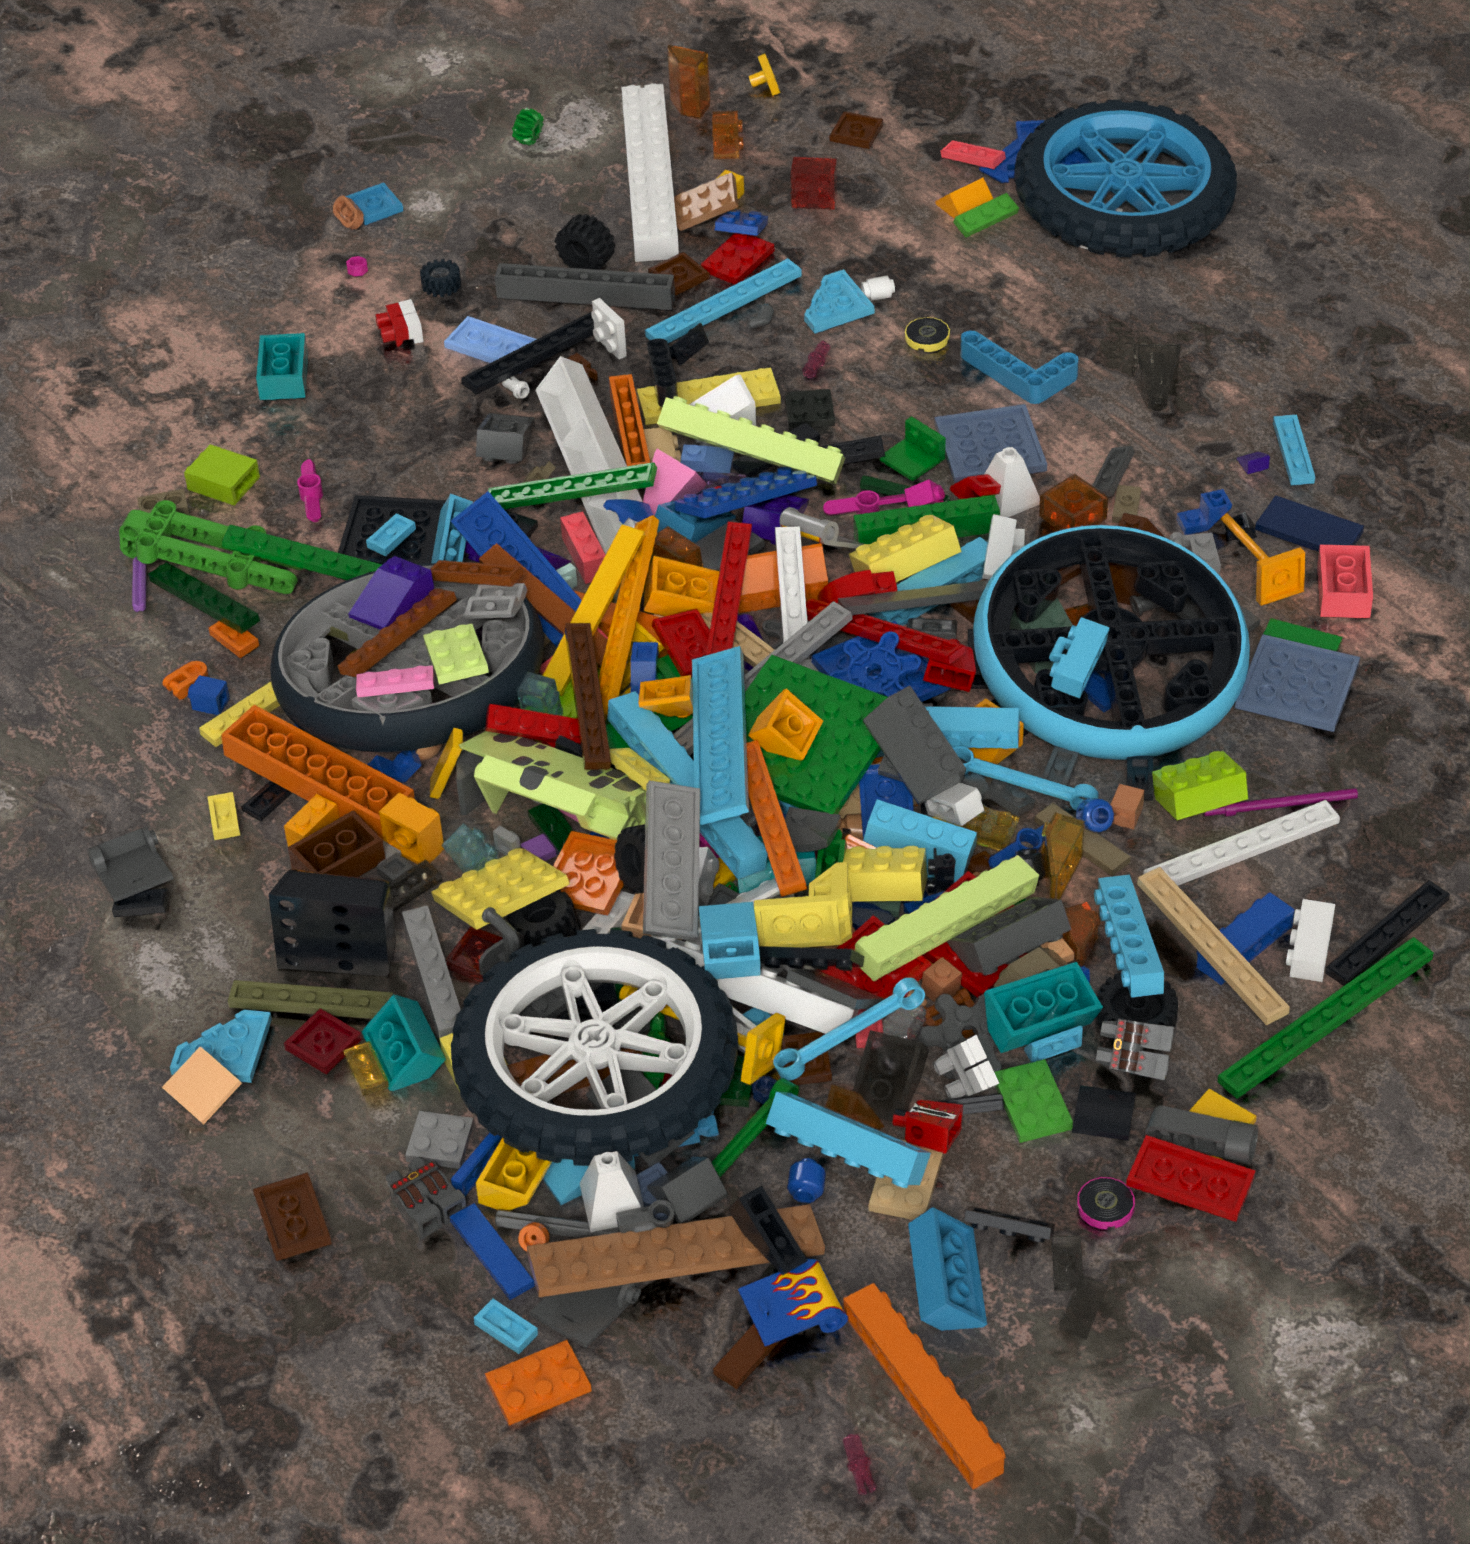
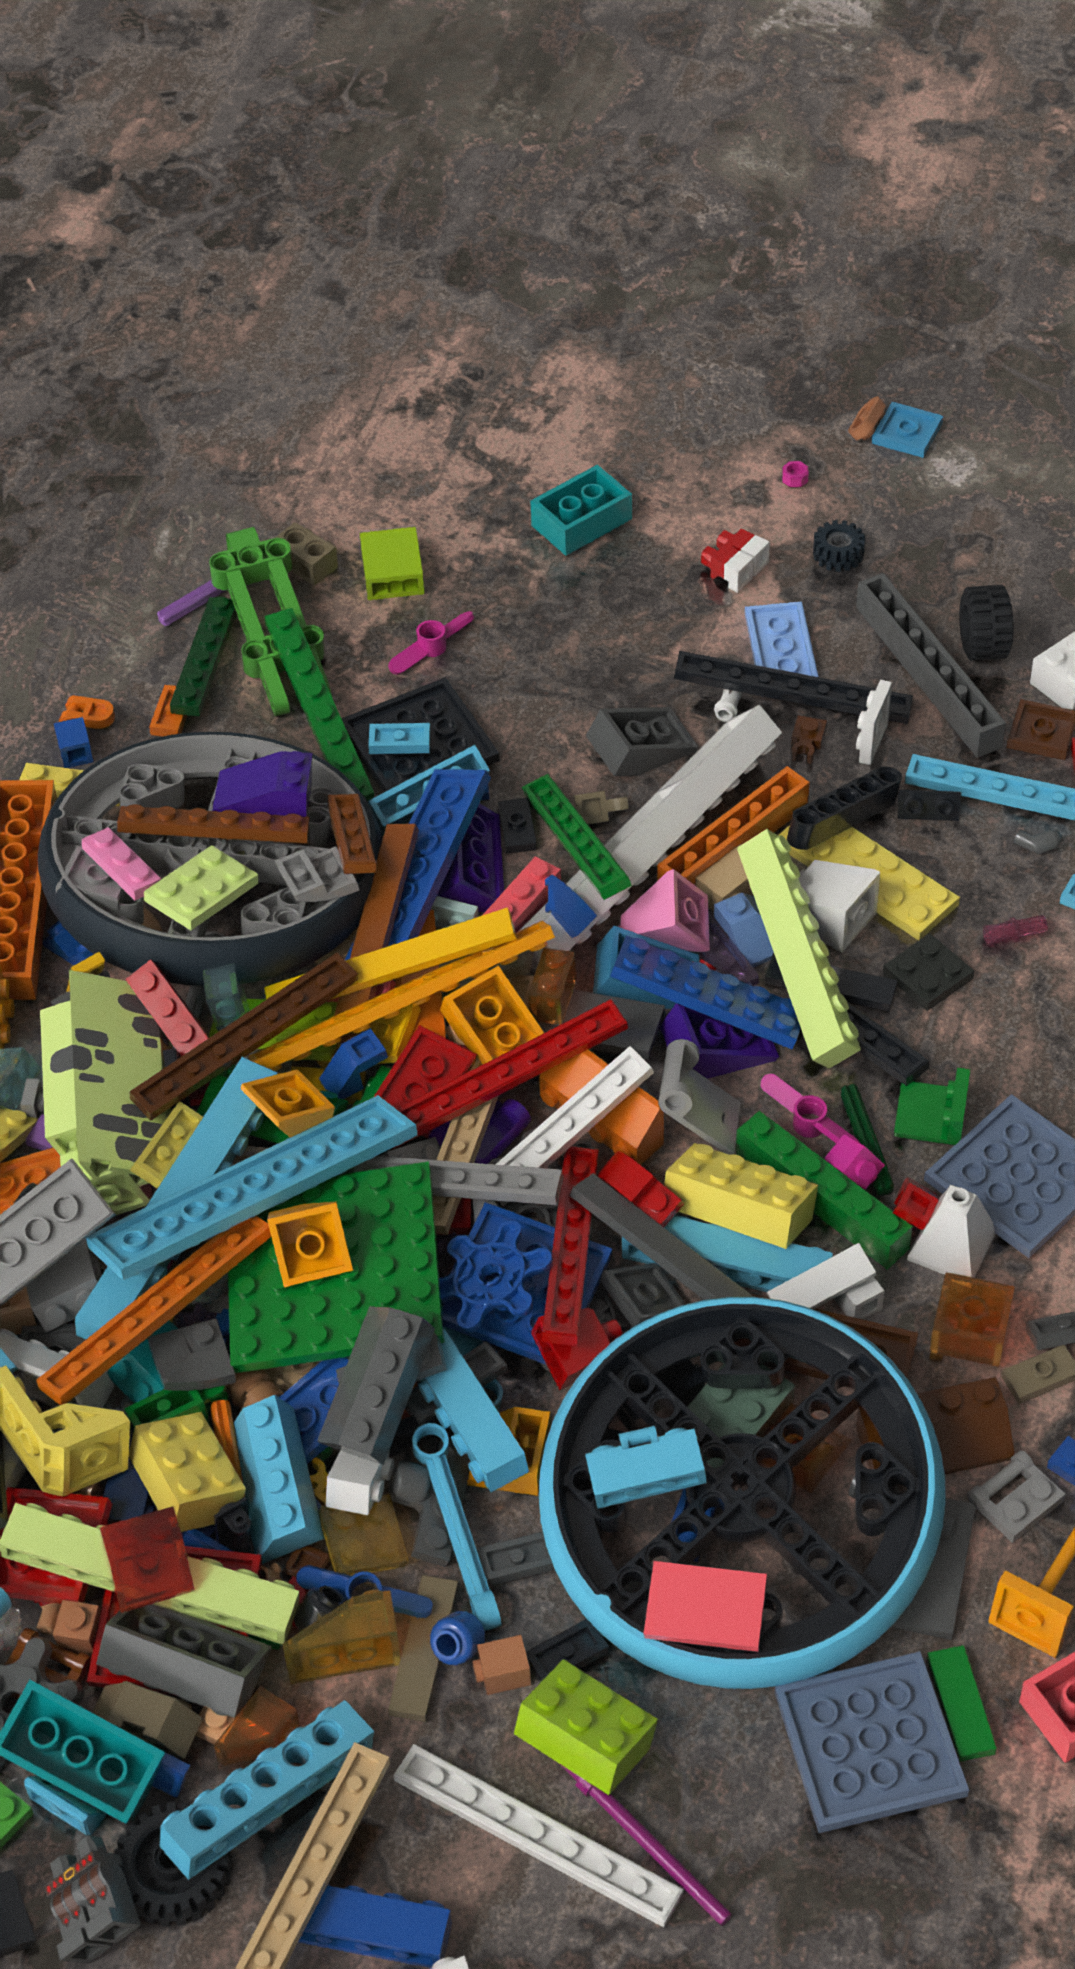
camera: 55 degrees right, 5 degrees up
none -> clear red slope [99,1506,195,1613]
none -> coral tile [644,1561,767,1652]

